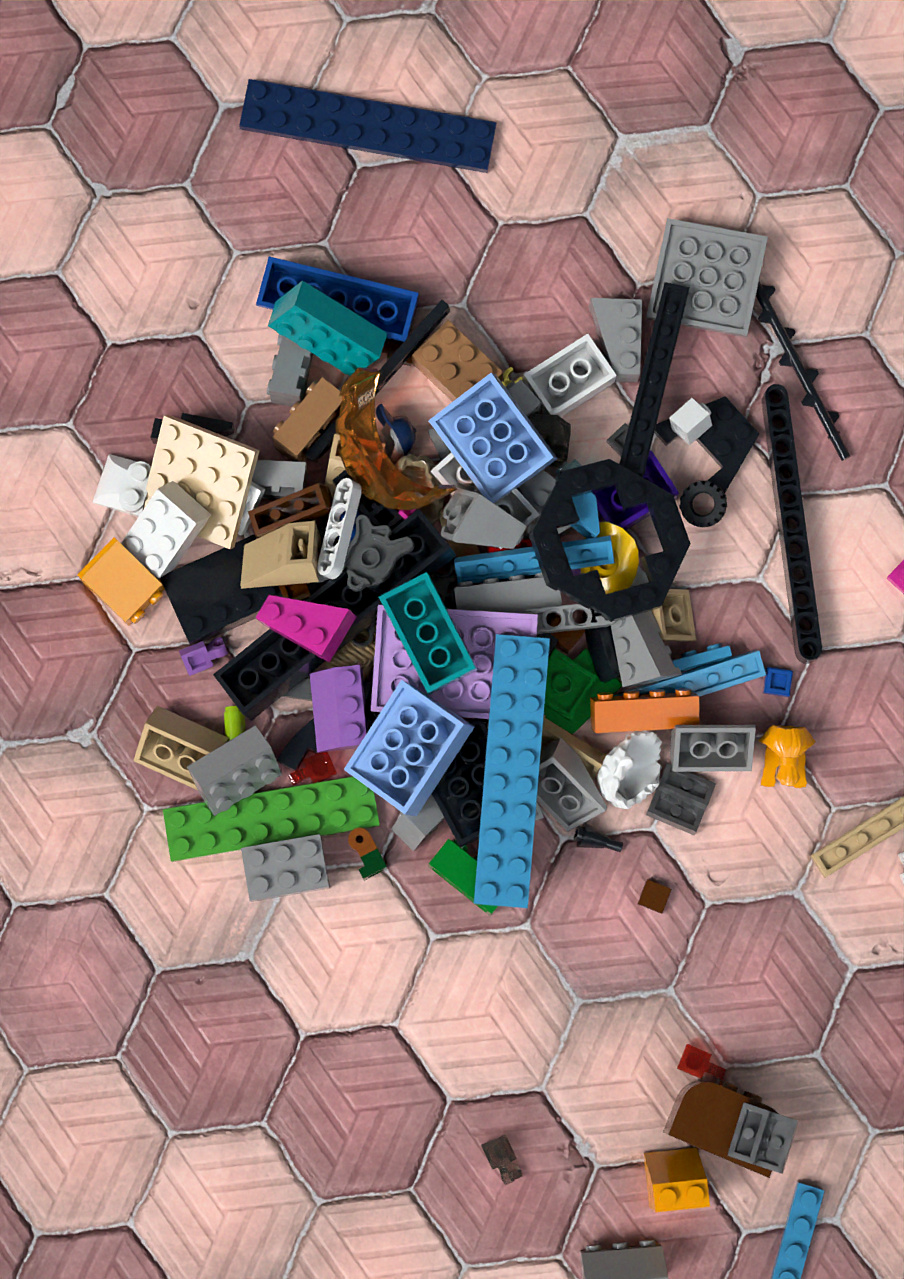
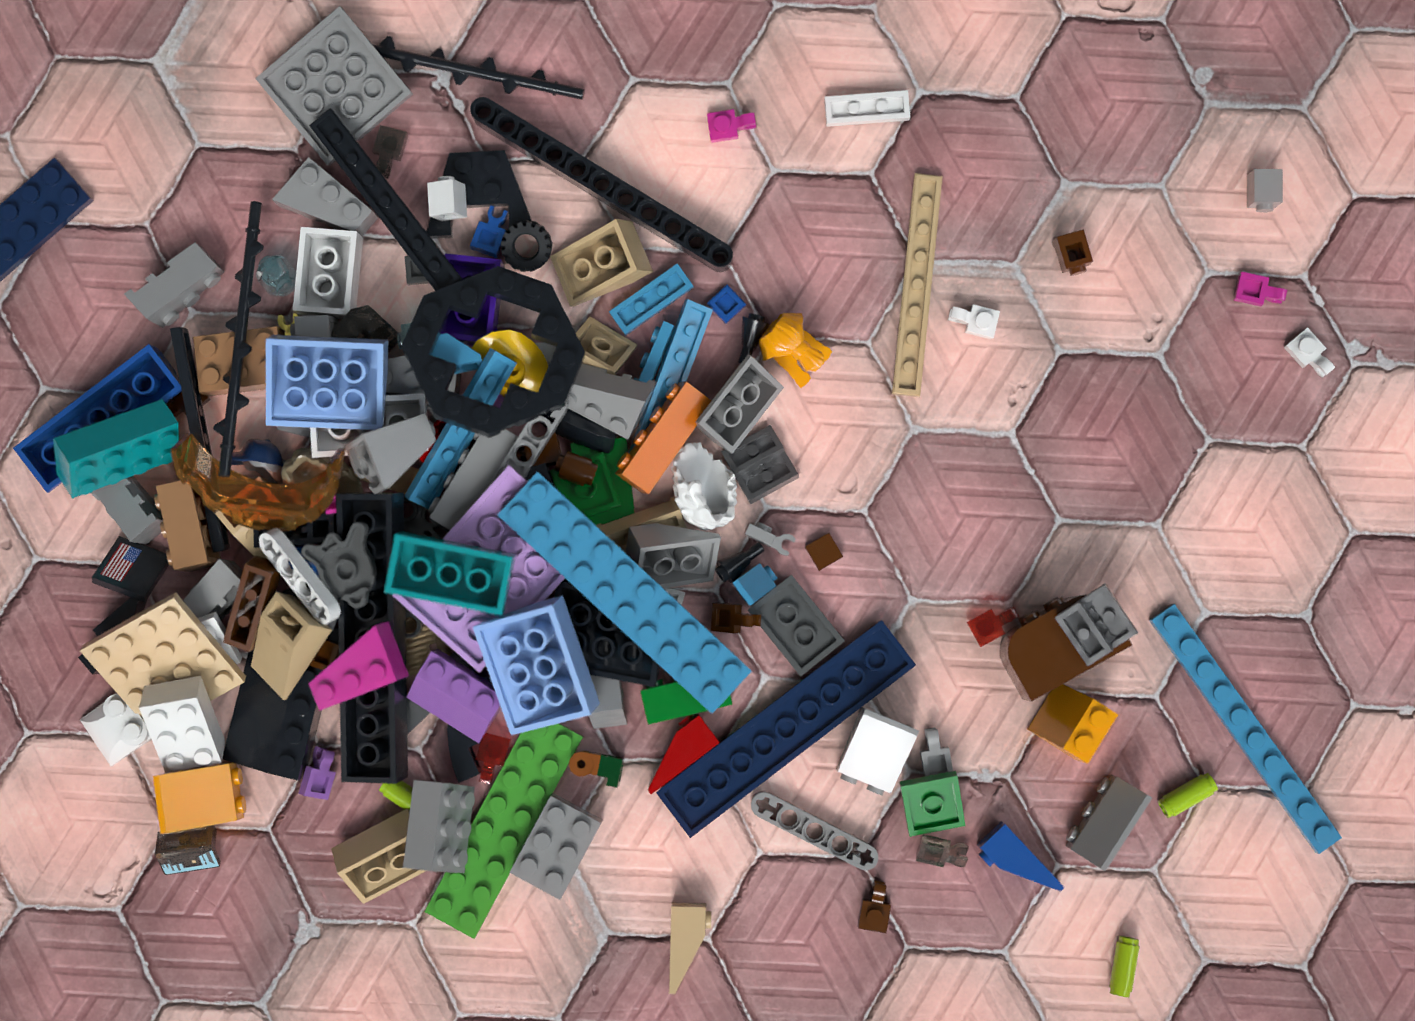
camera: 40 degrees left, 5 degrees up
none -> black tile [92,536,169,602]
none -> light grey wedge [124,242,225,328]
none -> clear smoke panel [155,825,221,875]
none -> black plant [213,201,264,477]
none -> clear light blue head [256,255,296,297]
none -> clear smoke plate [372,125,408,179]
none -> blue plate [470,205,508,258]
none -> tan slope [550,219,653,307]
none -> reddish brown brick [554,451,598,486]
none -> dark azure plate [609,264,694,336]
none -> red slope [648,714,720,794]
none -> dark blue plate [656,620,916,838]
none -> tan slope [669,902,711,994]
none -> reddish brown plate [711,602,761,634]
none -> dark azure slope [732,563,777,606]
none -> black cone [738,312,769,363]
none -> light grey plate [745,522,796,556]
none -> dark grey plate [747,575,844,676]
none -> light grey beam [751,791,878,870]
none -> slope [836,707,919,795]
none -> reddish brown plate [857,880,891,933]
none -> green plate [899,770,966,837]
none -> light grey plate [920,728,953,776]
none -> blue slope [977,822,1065,892]

